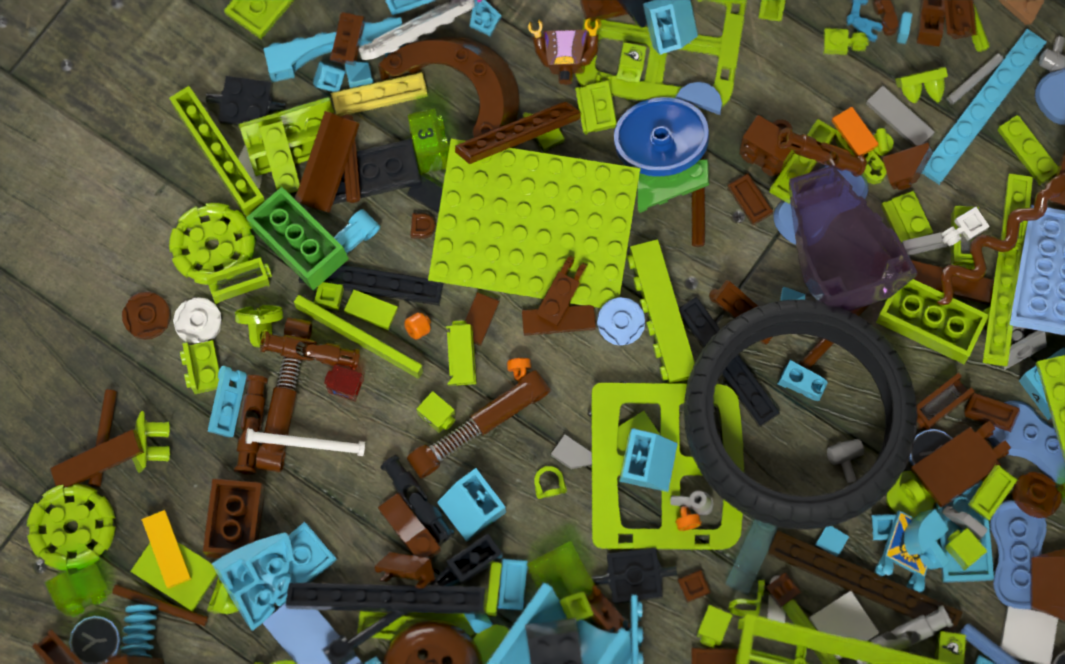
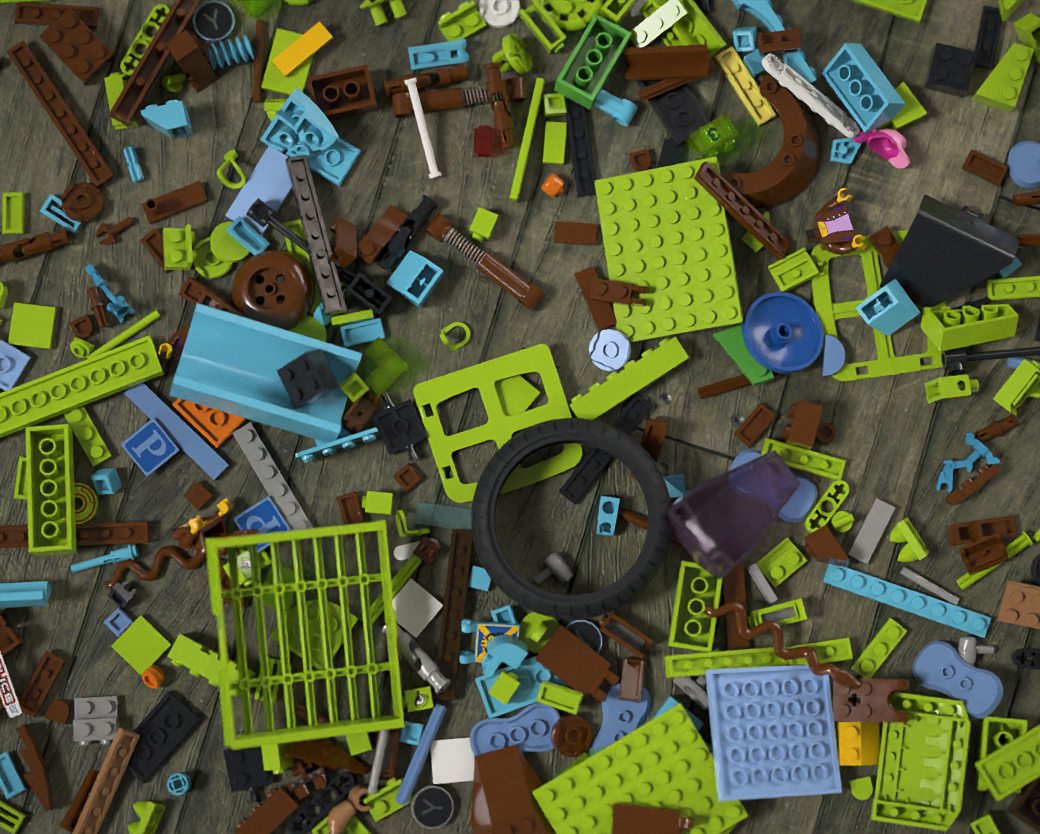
camera: 70 degrees right, 10 degrees up
lime window [446,321,477,386] -> none
orange tile [507,358,532,381] -> none
light grey tile [551,435,592,469] -> none
lime brick [616,42,646,83] -> none
medium azure slope [619,429,677,492] -> none
light grey piece [671,491,714,515] -> none
orange tile [676,506,702,531] -> none
reddish brown piece [777,128,867,177] -> none
lime plate [823,29,869,55] -> none
orange tile [832,107,879,157] -> none
medium azure tile [897,12,912,44] -> none
white plate [941,207,990,247] -> none
light grey tile [942,506,988,541] -> none

